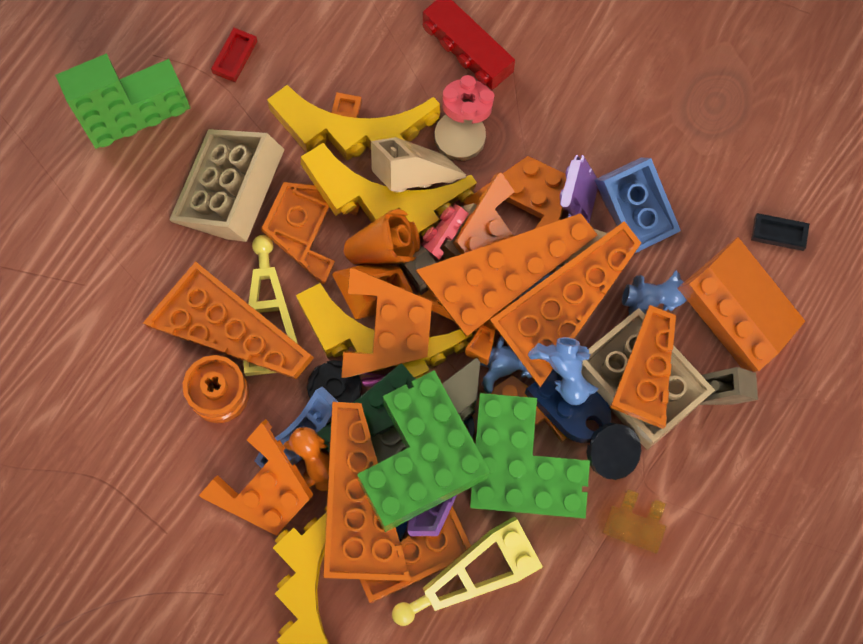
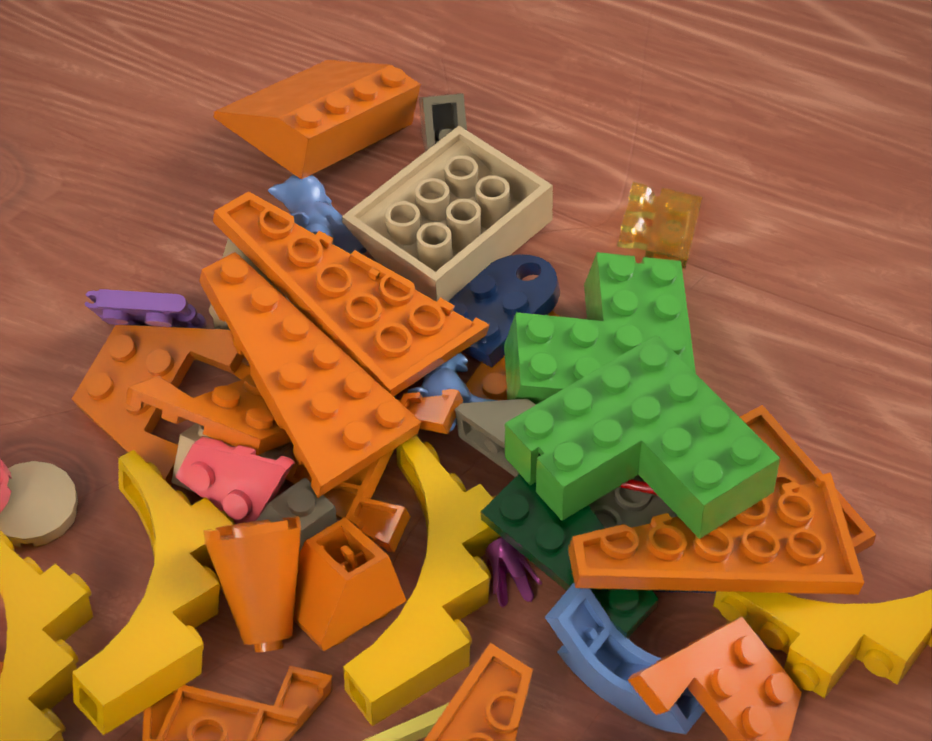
camera: 100 degrees left, 20 degrees down
orange animal [283,427,330,491] -> none
black tile [307,360,362,403] -> none
orange wing [341,268,432,378] -> none
tan slope [371,137,466,192] -> none
light yellow plate [392,516,543,626] -> none
medium blue animal [528,337,599,405] -> none
black tile [586,423,642,480] -> none
medium blue slope [595,157,681,254] -> none
orange wing [610,305,676,429] -> none
black tile [751,213,810,251] -> none

